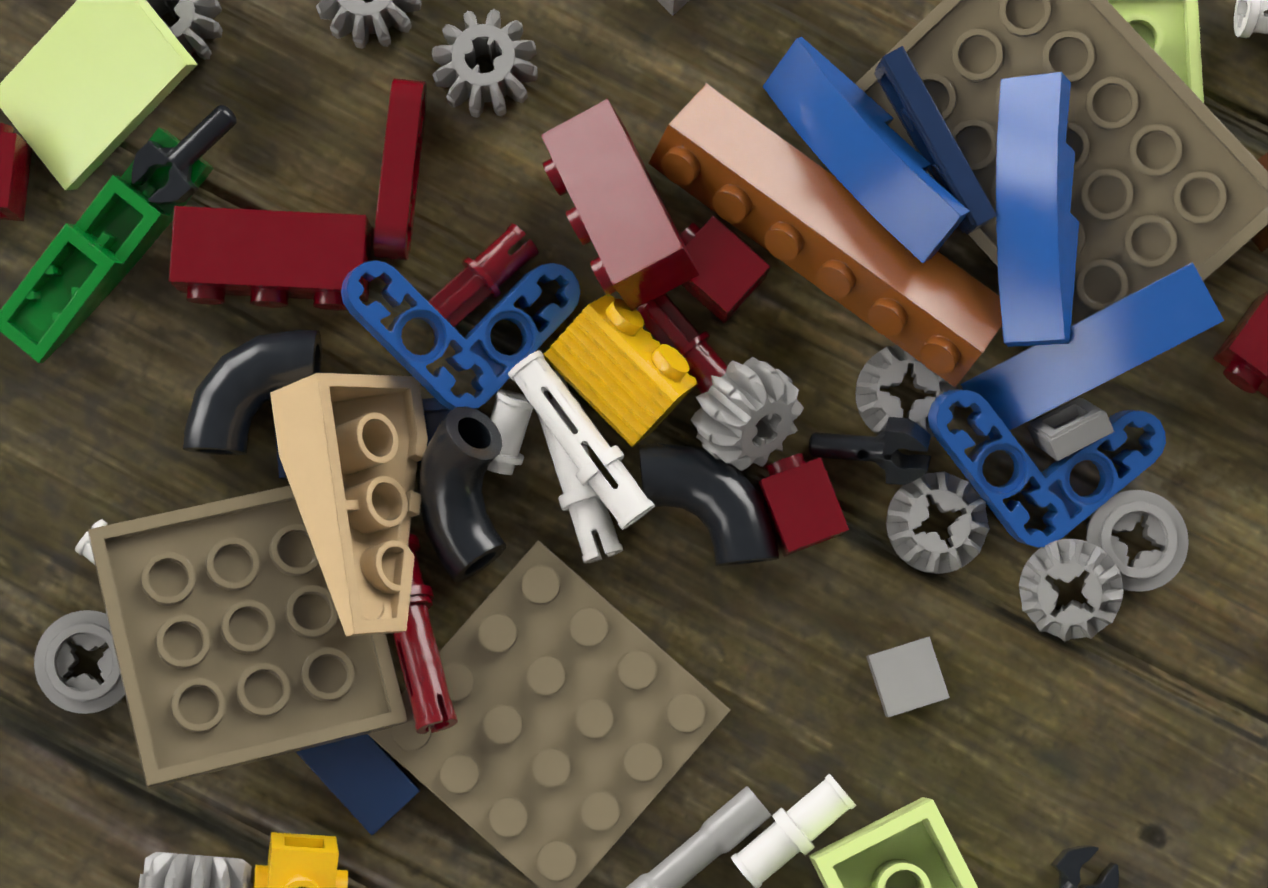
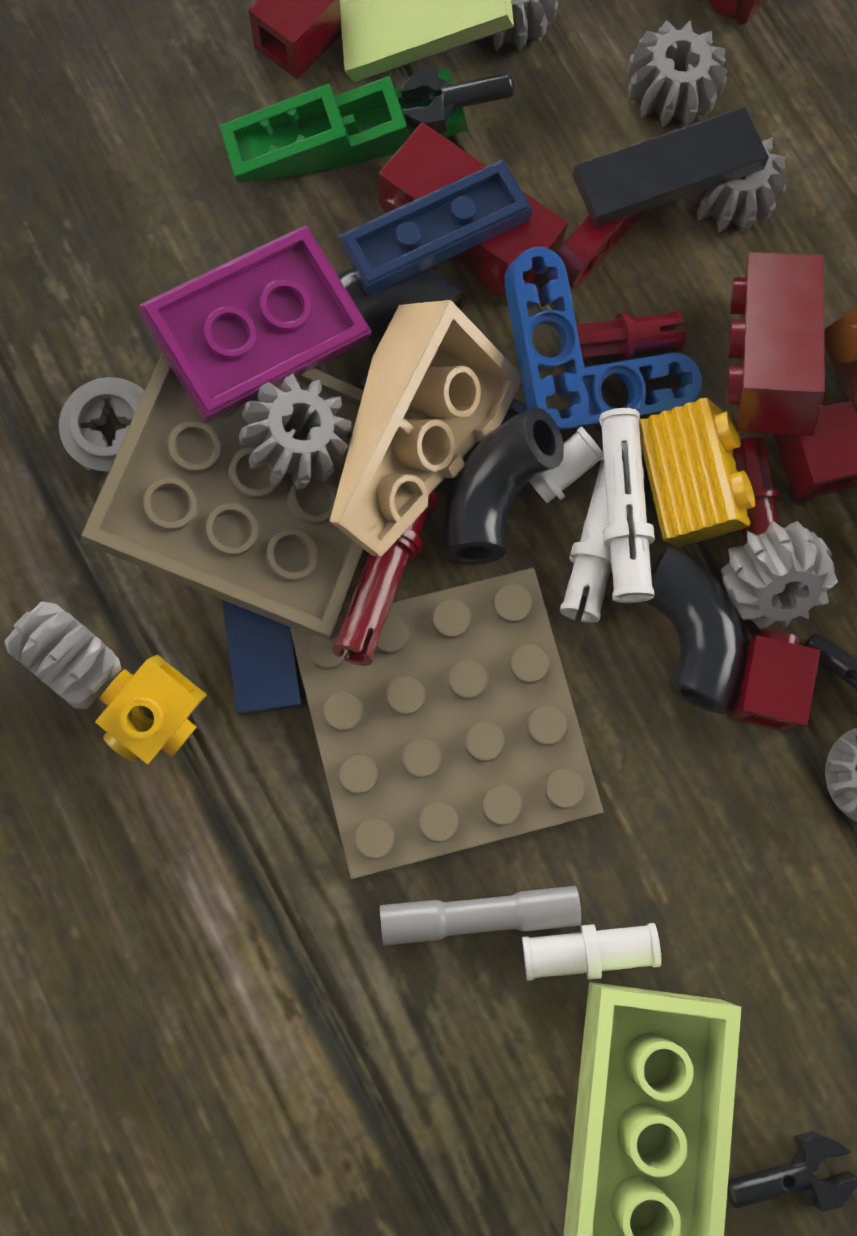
camera: 30 degrees right, 5 degrees down
light grey tile [866,636,950,717] -> none
none -> magenta tile [139,225,372,424]
none -> light grey gear [239,374,352,490]
none -> dark blue tile [338,159,533,297]
none -> black tile [573,107,769,228]

